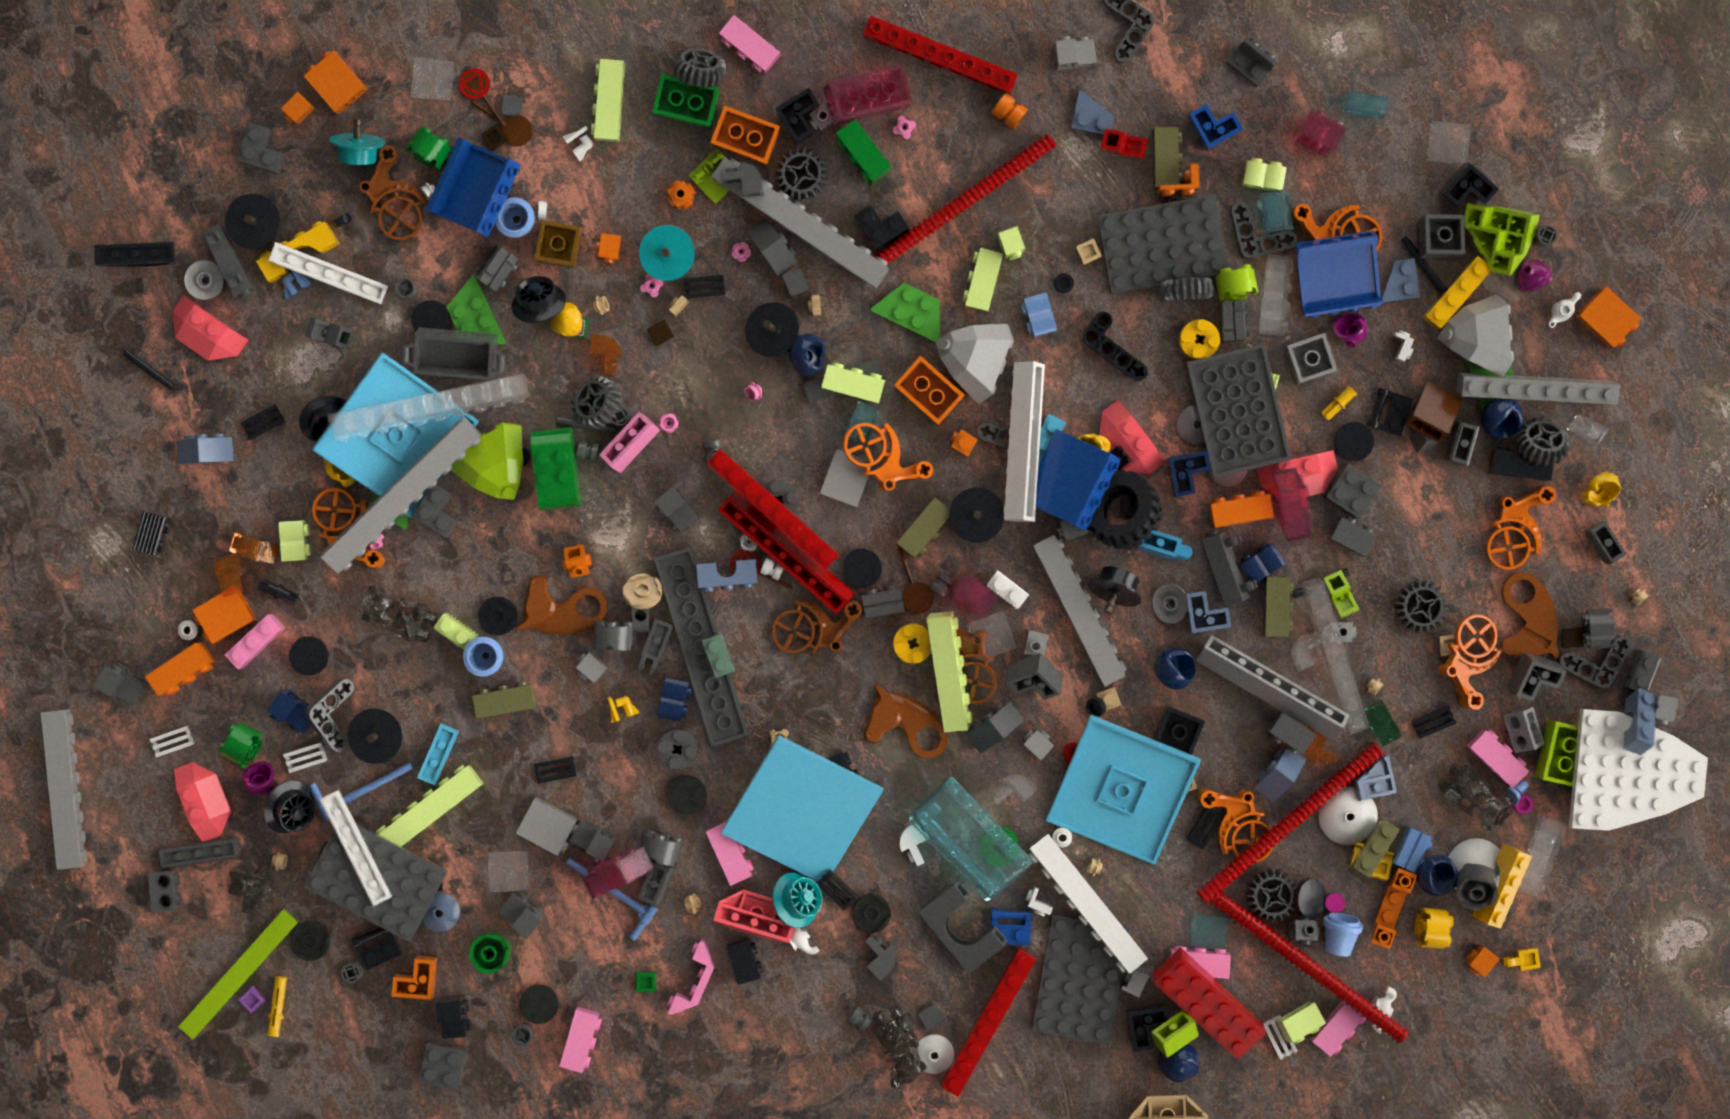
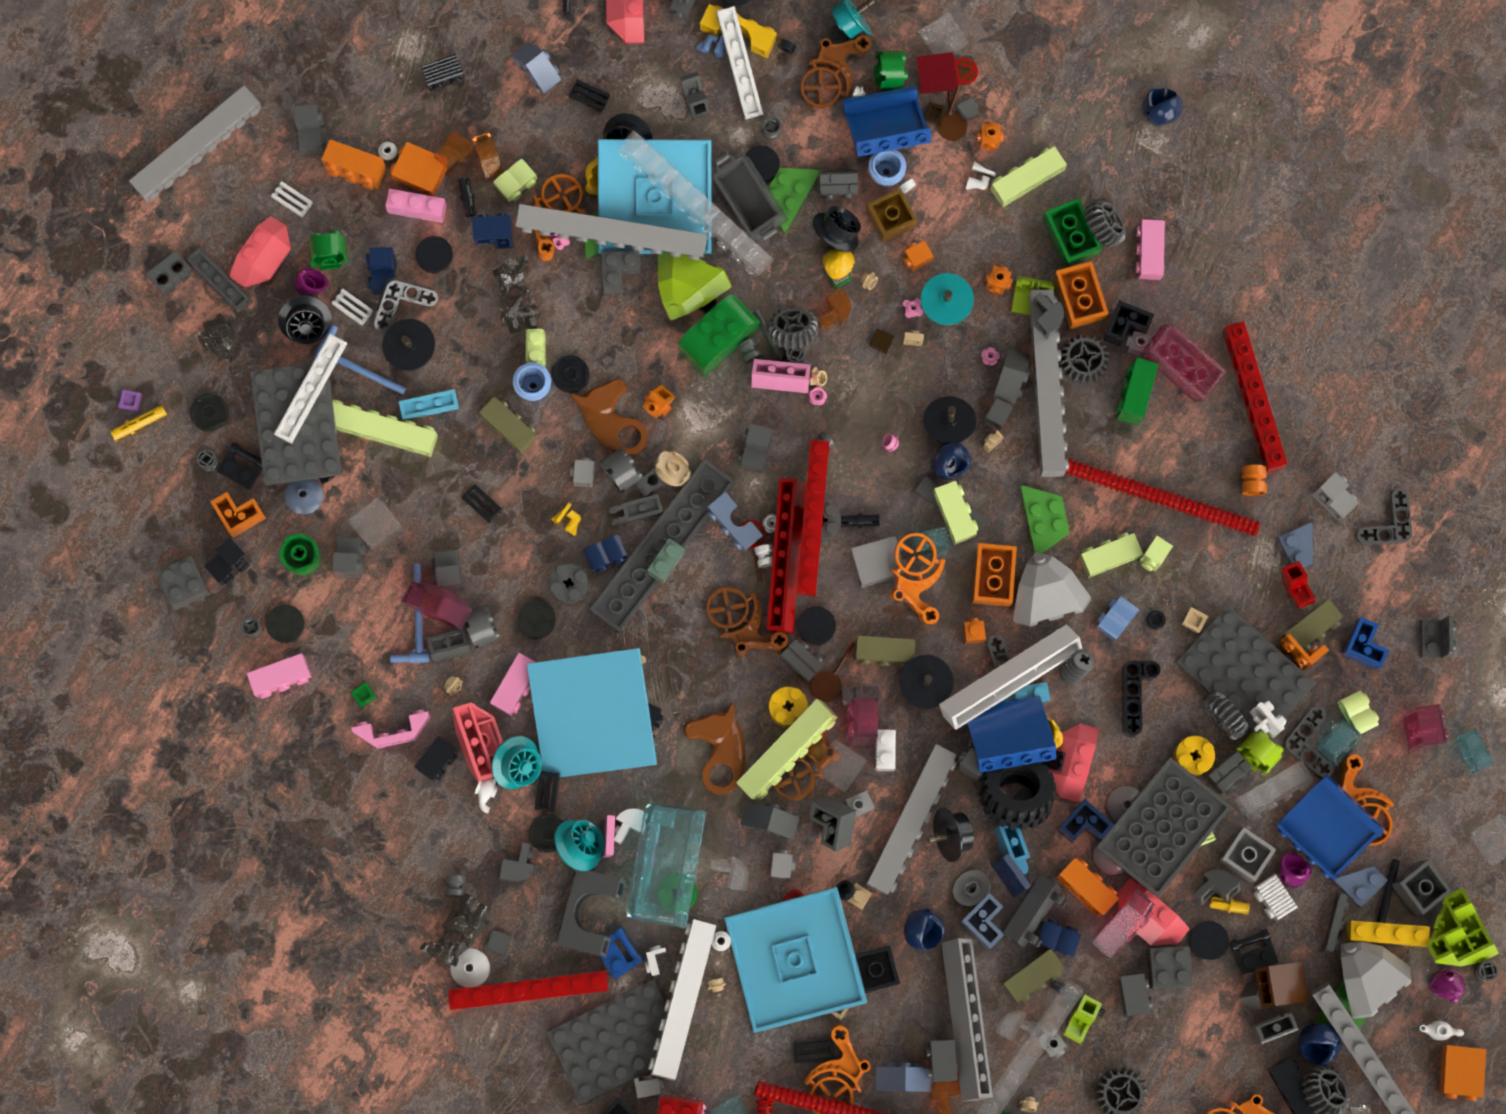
camera: 45 degrees right, 10 degrees down
lime tile [178,909,298,1040] -> none
tan plate [272,852,288,871] -> none
light grey brick [516,797,578,856] -> none
black tile [684,275,726,299] -> none
black brick [854,205,909,251] -> none
bright pink plate [893,116,916,139] -> none
white bracket [1391,330,1414,362] -> none
black brick [1439,162,1499,206] -> none
none -> dark blue brick [472,213,514,249]
none -> teal piece [554,820,605,871]
none -> bright pink tile [602,815,615,858]
none -> tan plate [809,367,827,388]
none -> black pin [841,513,880,528]
none -> dark red tile [916,52,958,94]
none -> orange brick [977,122,1004,150]
none -> dark blue tile [992,854,1031,898]
none -> dark grey piece [1059,649,1094,686]
none -> dark grey brick [1195,869,1241,905]
none -> white hips [1249,701,1287,739]
none -> white brick [1253,874,1297,921]
none -> dark grey plate [1322,893,1349,953]

